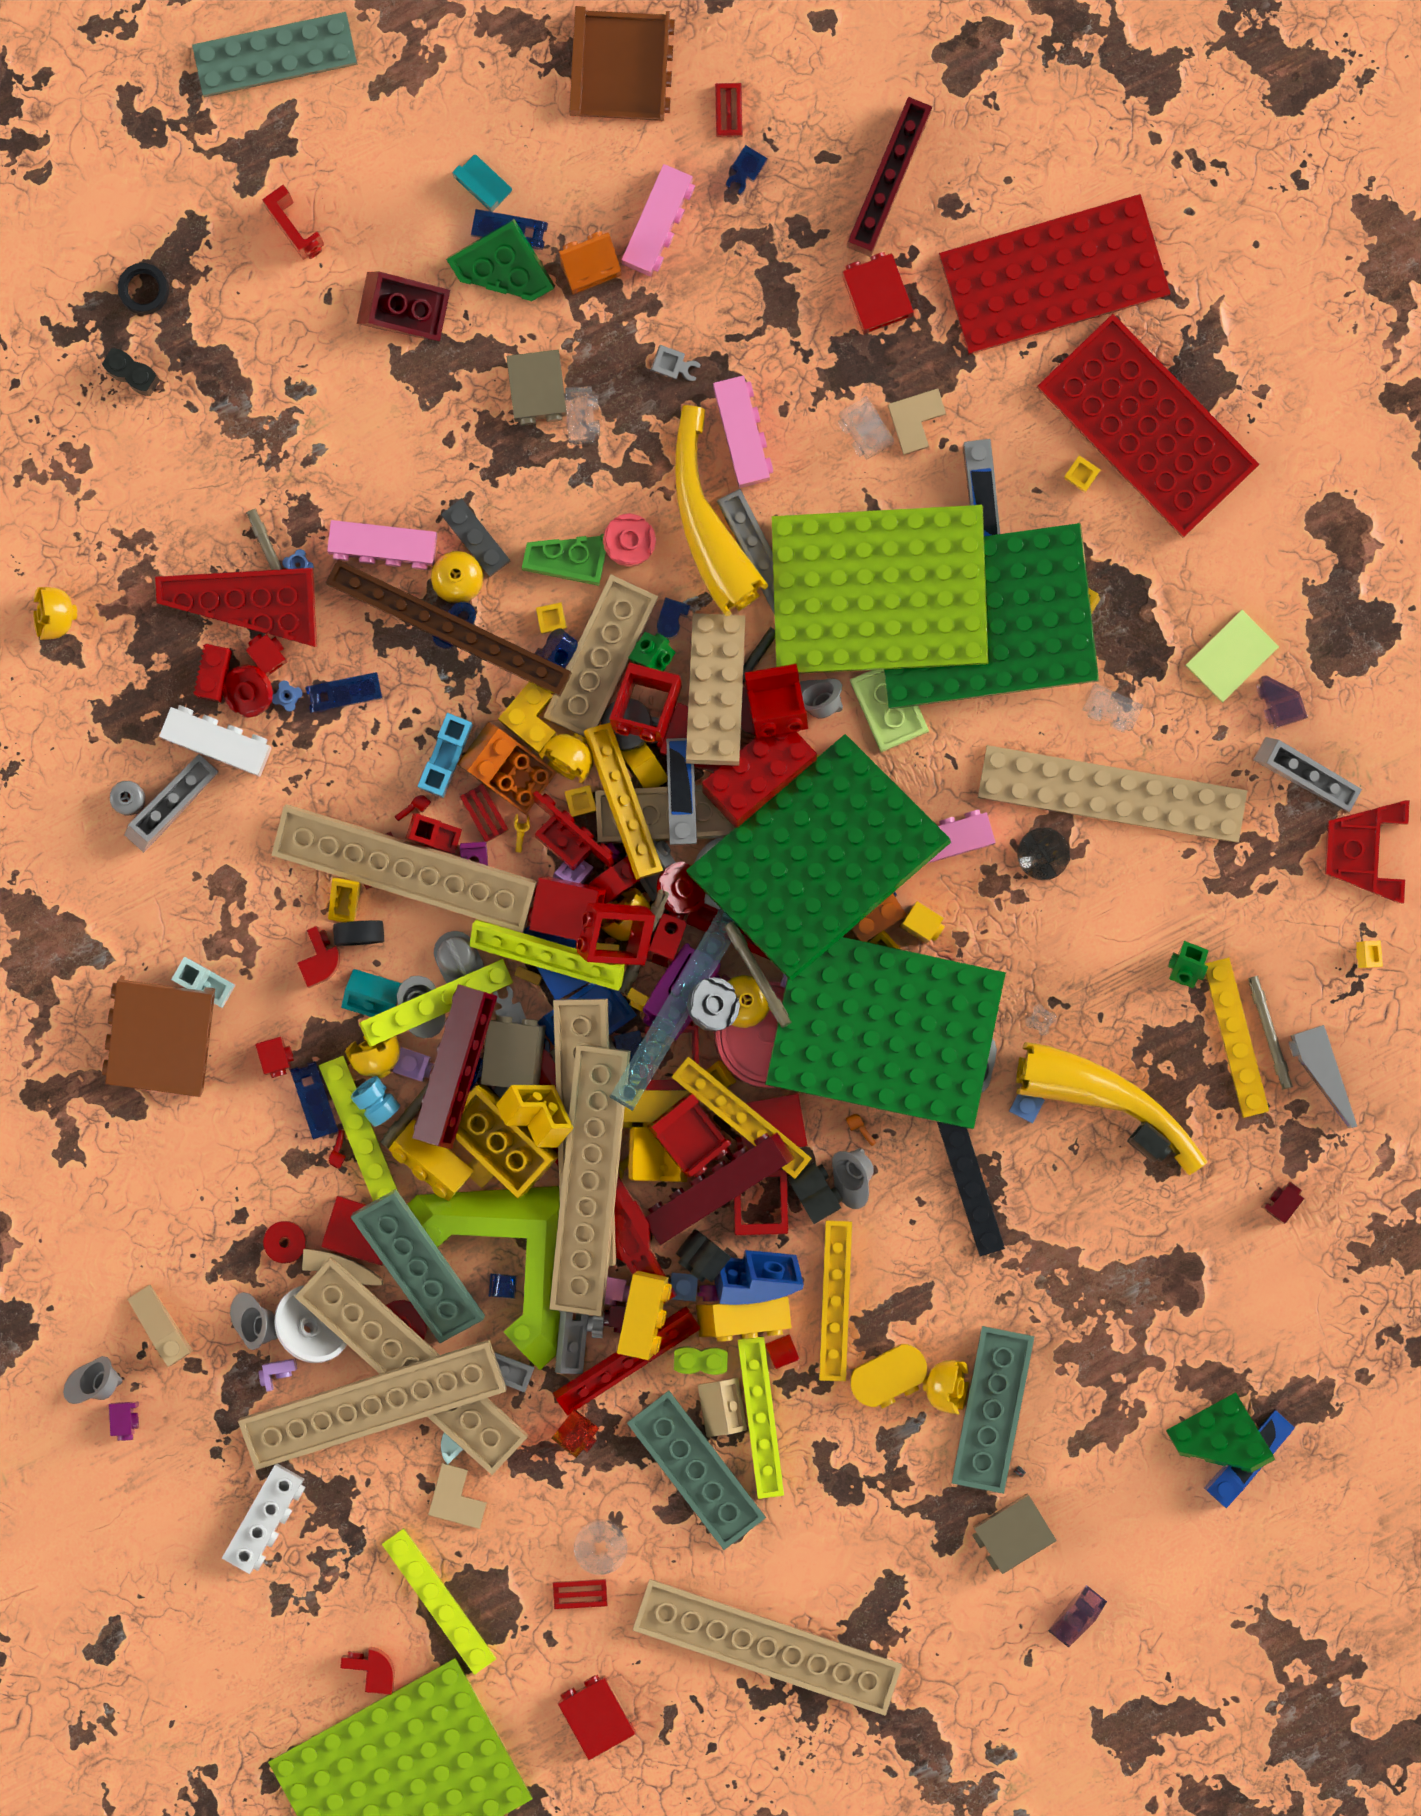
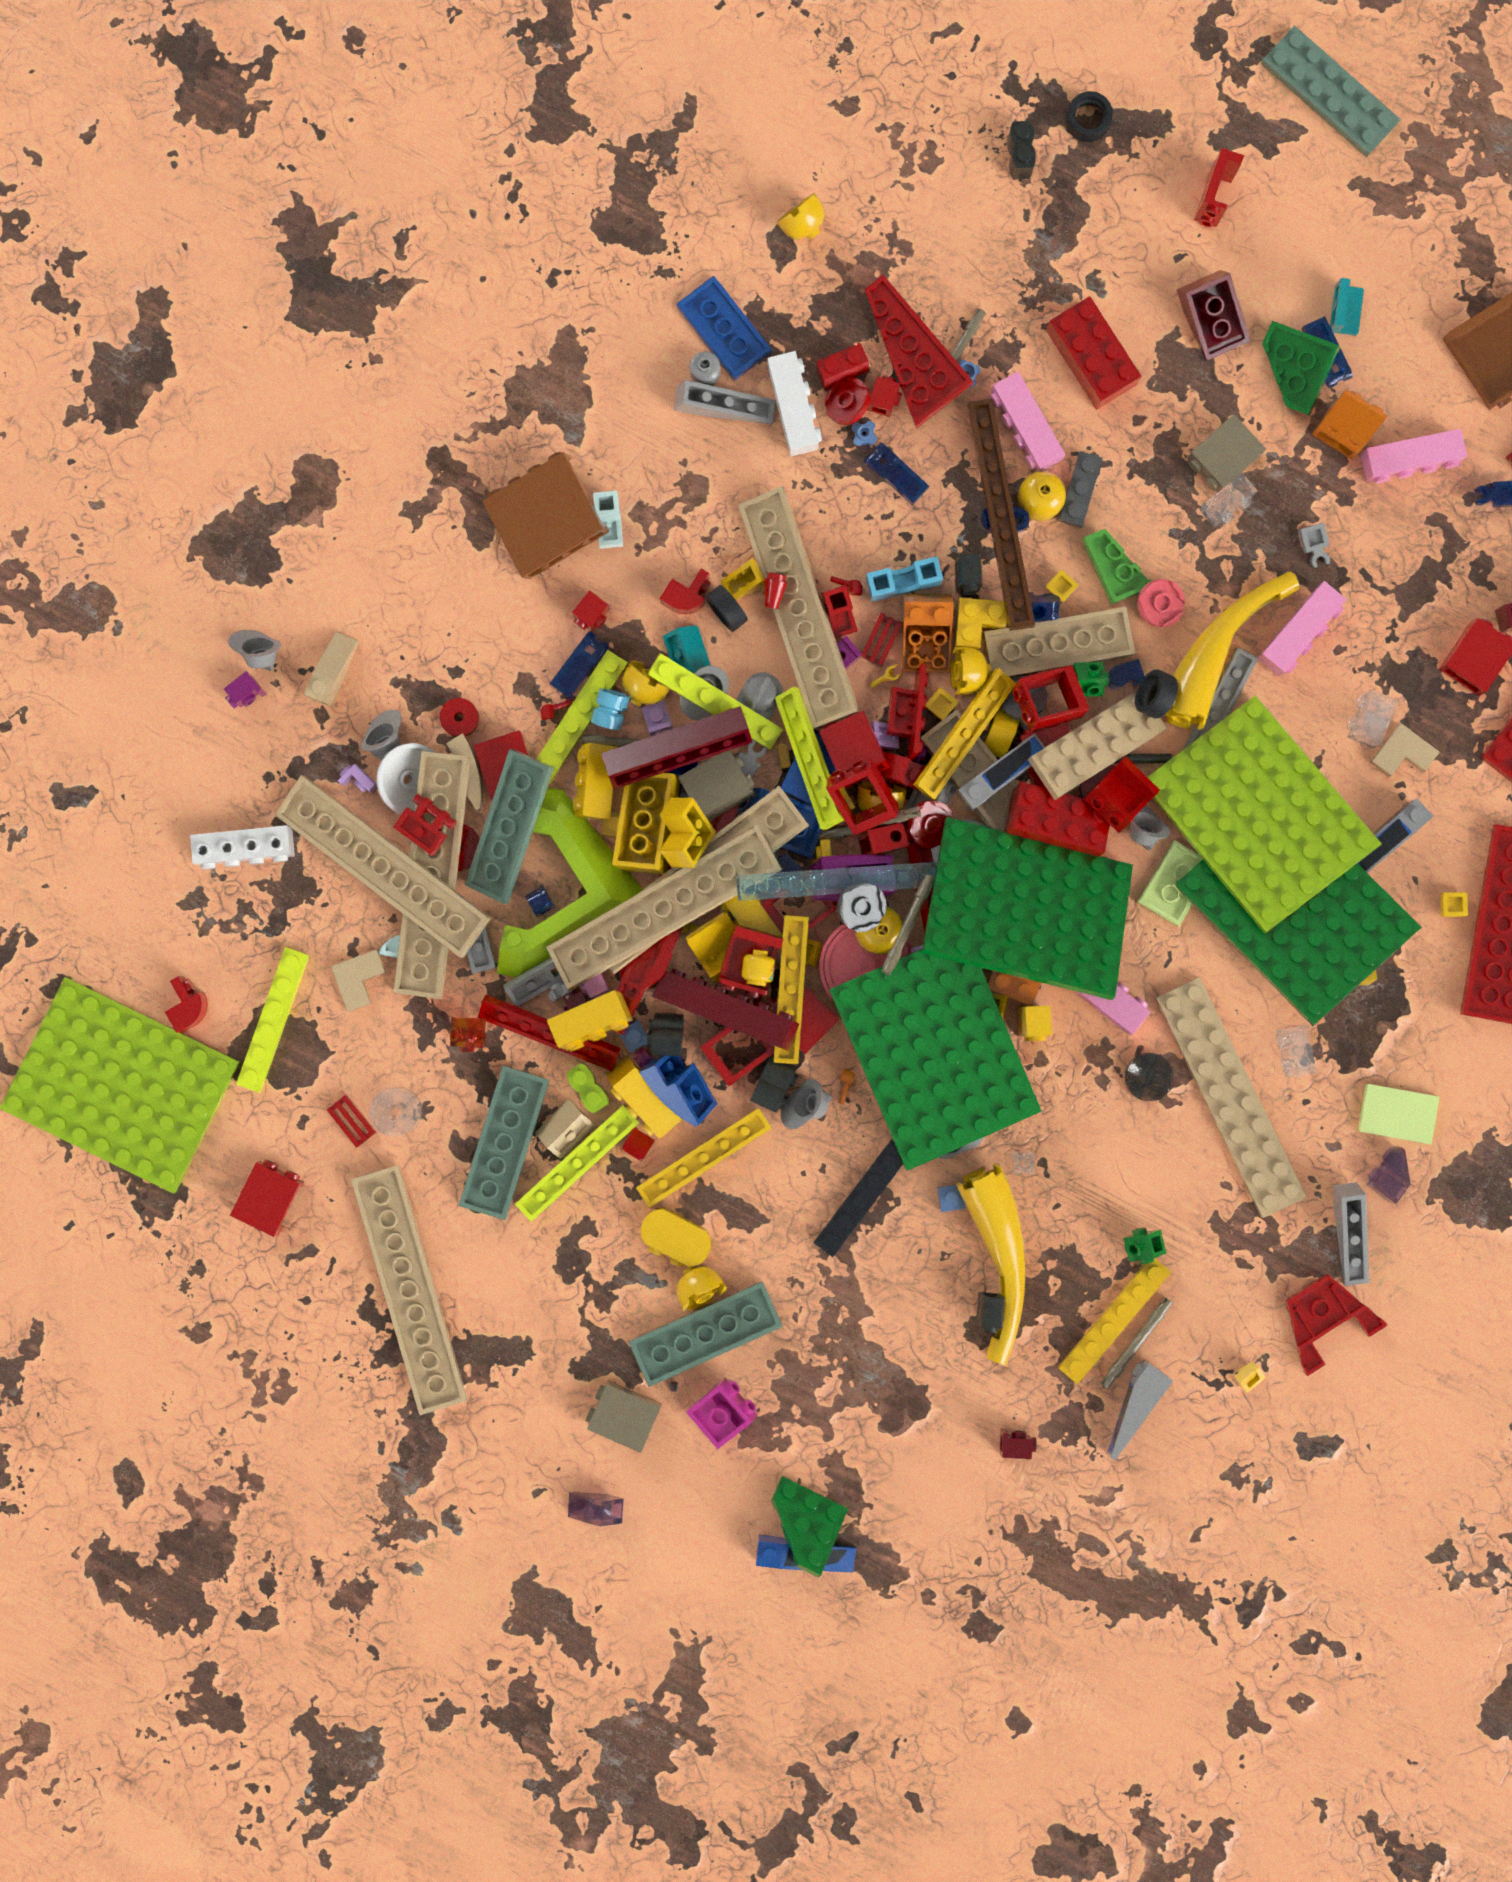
camera: 55 degrees right, 0 degrees up
none -> red plate [393,794,457,856]
none -> blue tile [676,276,772,381]
none -> dark pink plate [686,1377,758,1449]
none -> yellow head [741,950,775,986]
none -> red cone [764,572,788,609]
none -> pearl dark grey brick [955,554,983,597]
none -> red brick [1046,296,1142,410]
none -> black tyre [1135,669,1178,719]

